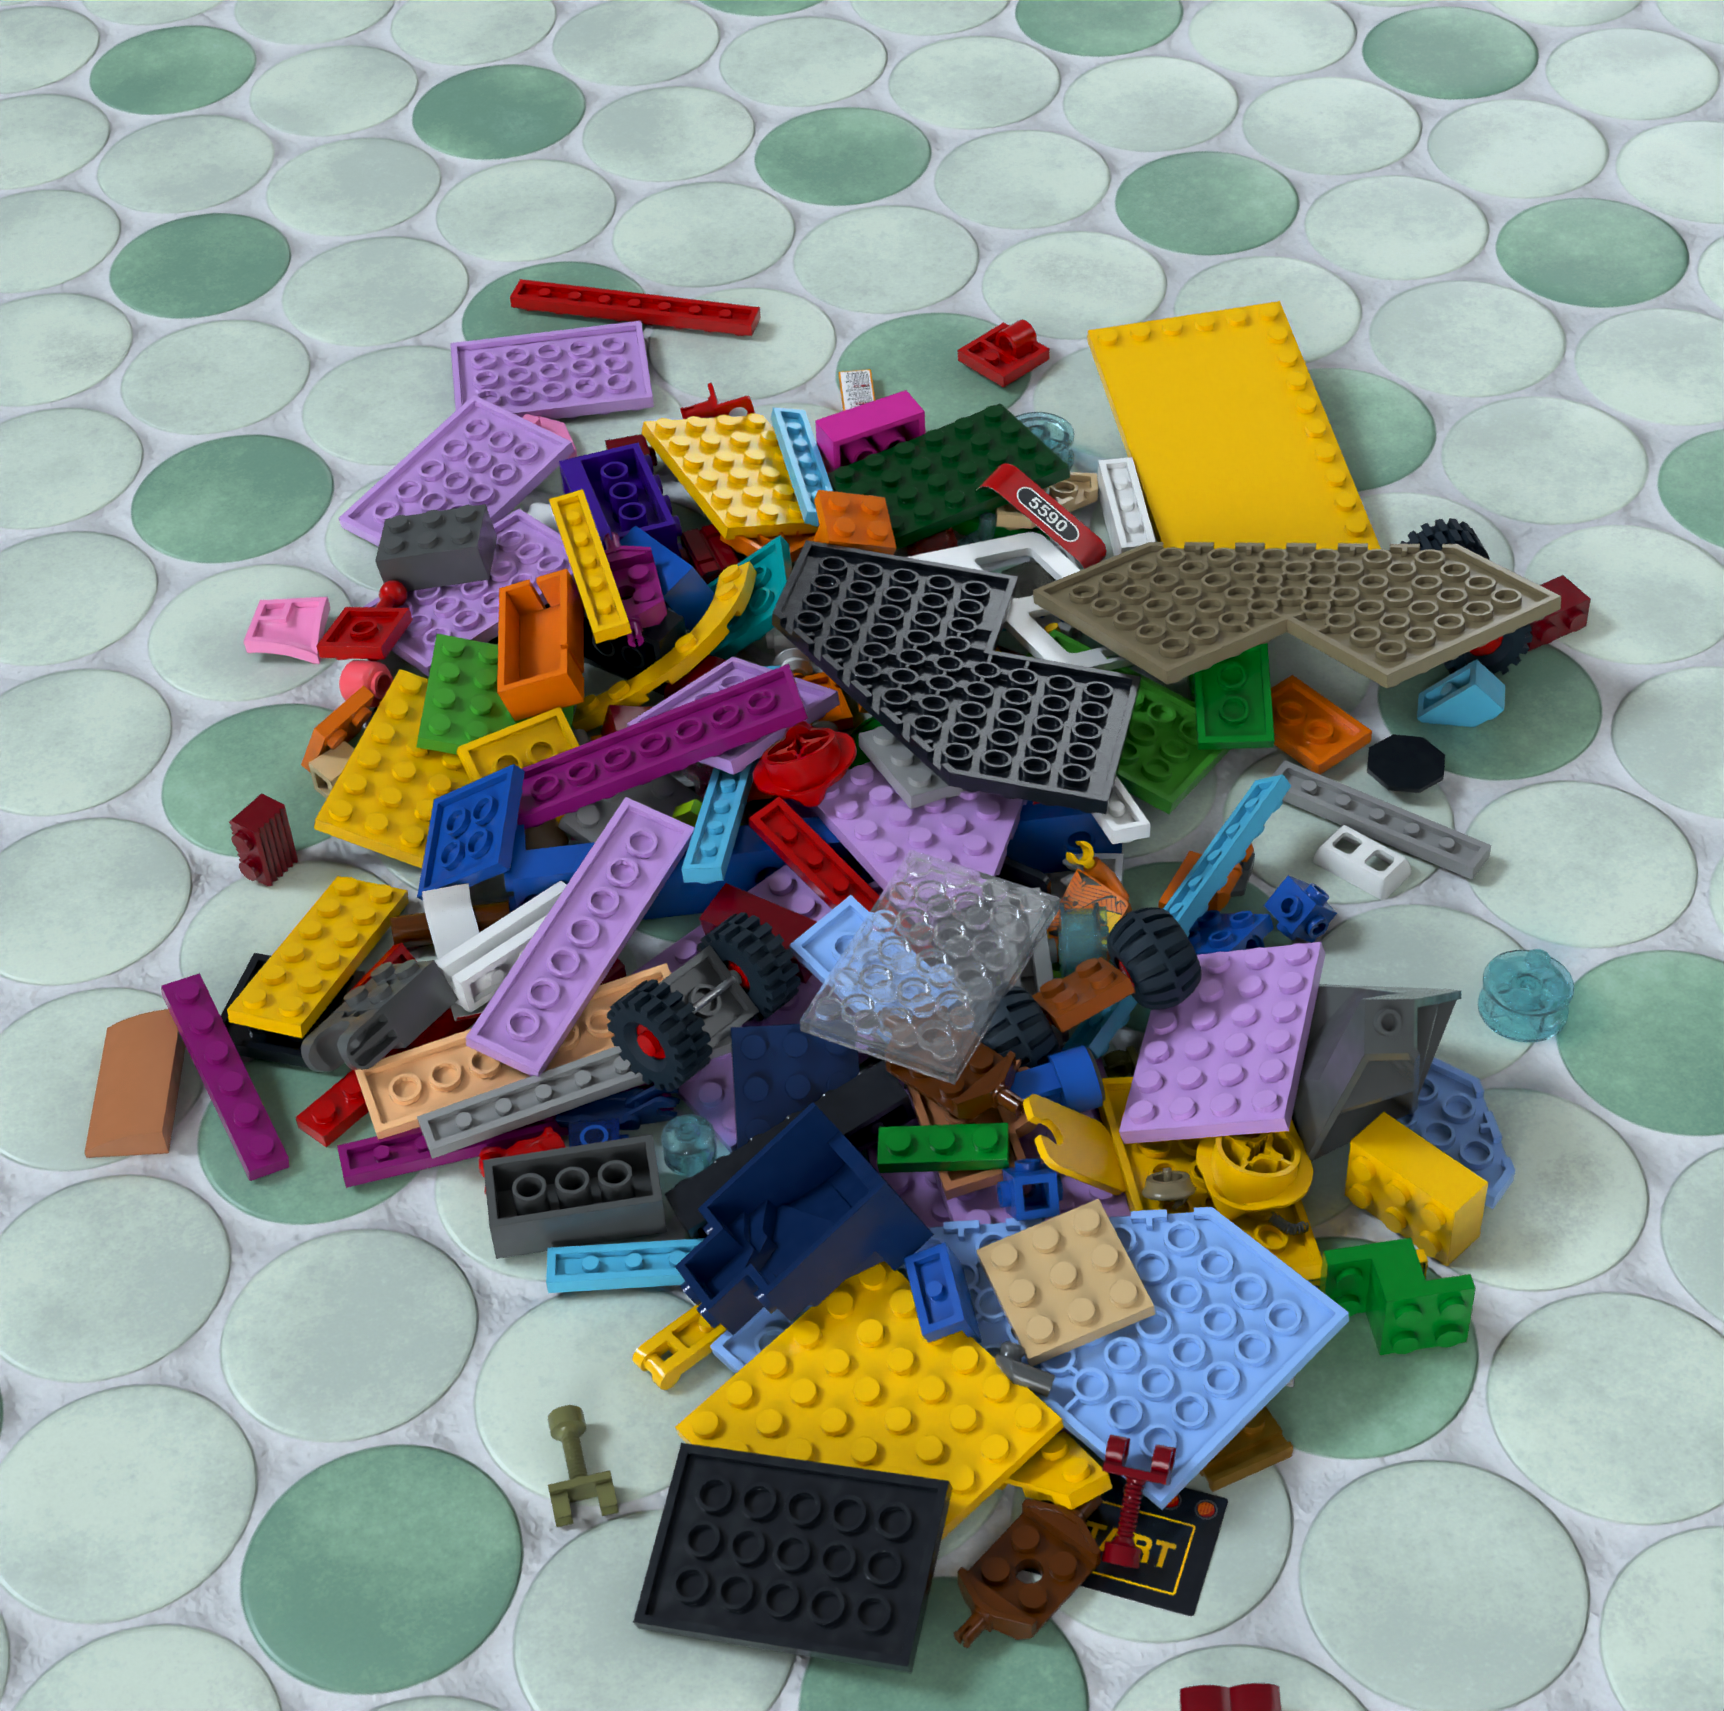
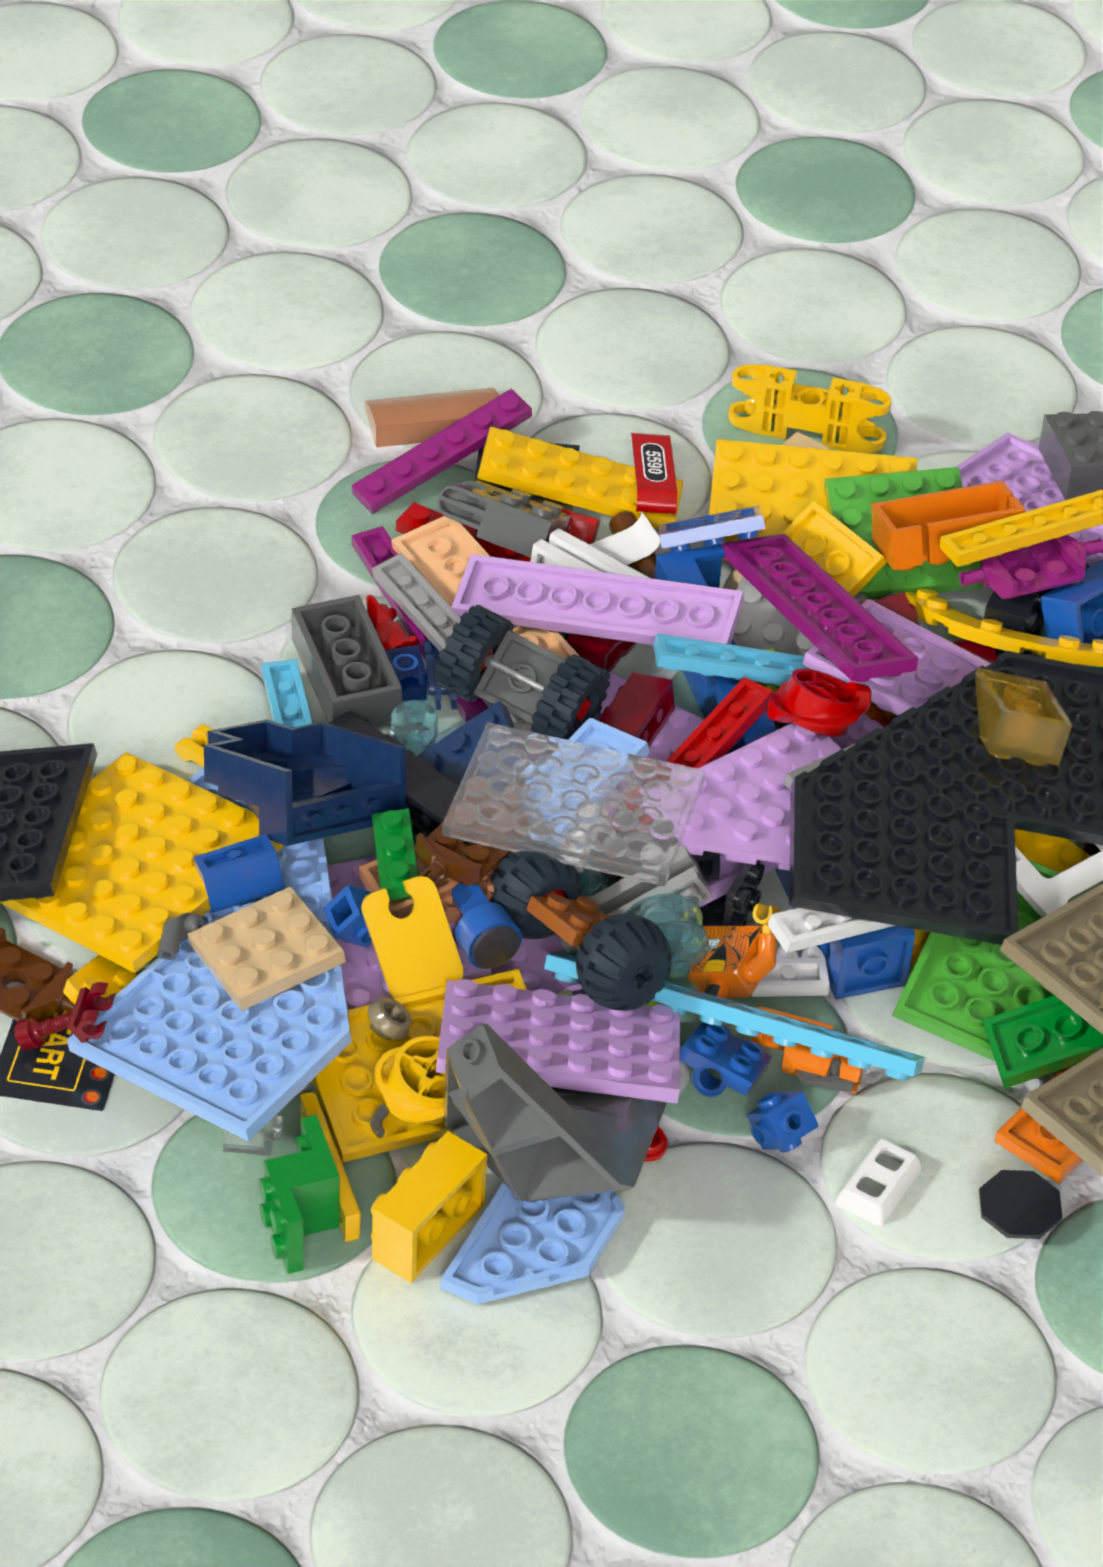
camera: 75 degrees right, 0 degrees up
dark red brick [229,793,298,886] -> none
bright pink plate [243,597,331,664] -> none
orange plate [301,685,374,773] -> none
red plate [316,580,413,661] -> none
coral head [339,660,393,708] -> none
olive bar [547,1405,619,1527] -> none
pearl gold plate [1199,1406,1293,1492] -> none
light grey plate [1271,760,1491,880] -> none
clear light blue wheel [1478,949,1574,1043] -> none
none -> red sticker [628,432,678,514]
none -> yellow piece [728,364,892,453]
none -> clear yellow slope [975,668,1072,766]

